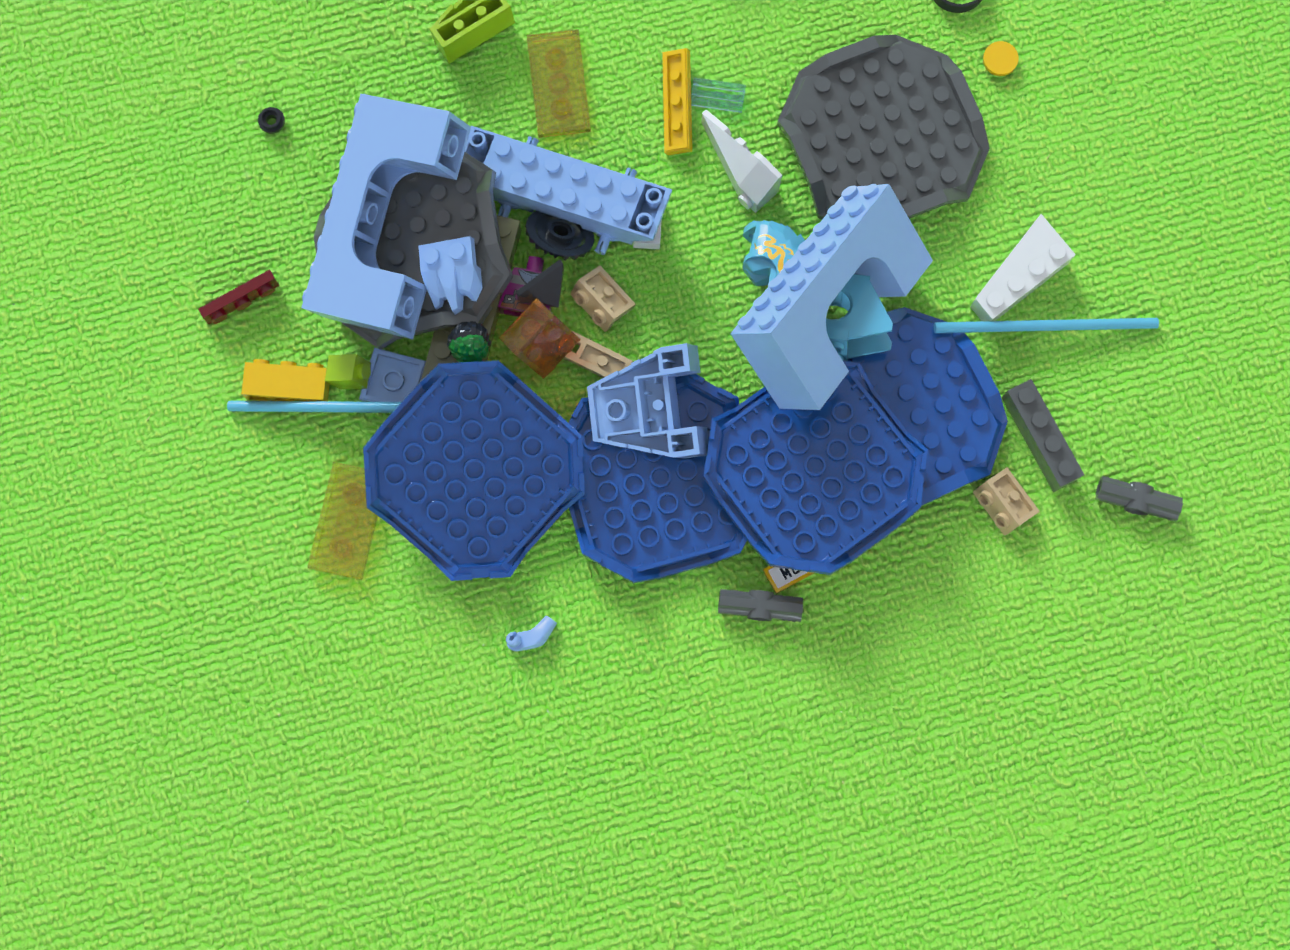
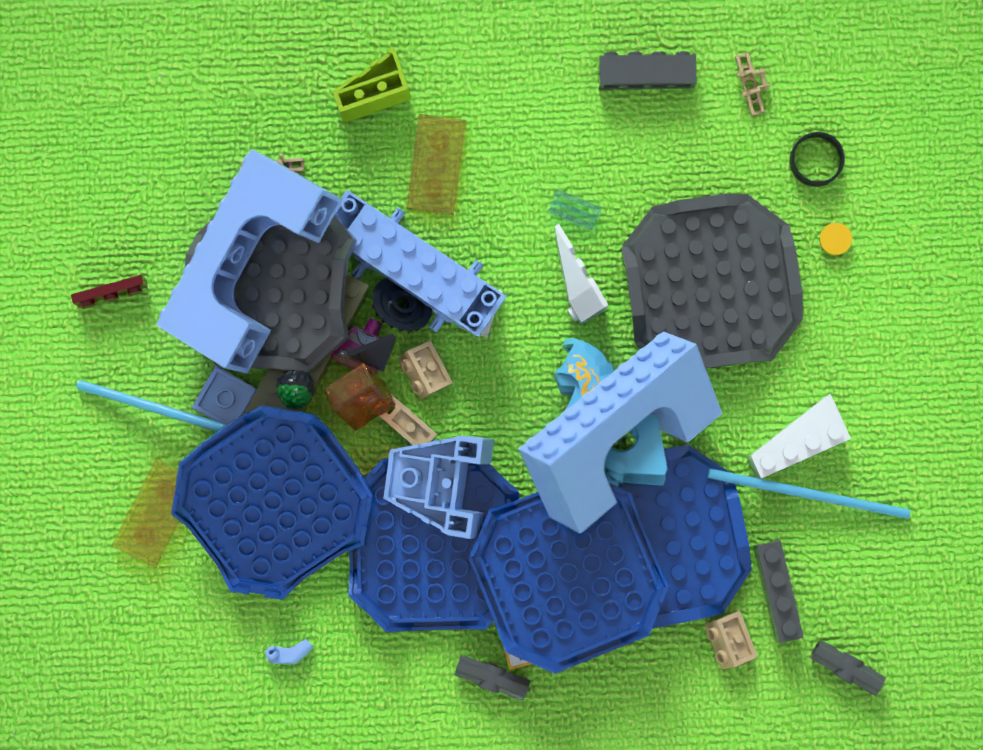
camera: 20 degrees right, 5 degrees up
yellow brick [241,359,330,401] -> none
black plate [258,107,285,134] -> none
lime brick [325,354,371,389] -> none
light blue plate [418,236,483,315] -> none
yellow tile [662,48,692,155] -> none

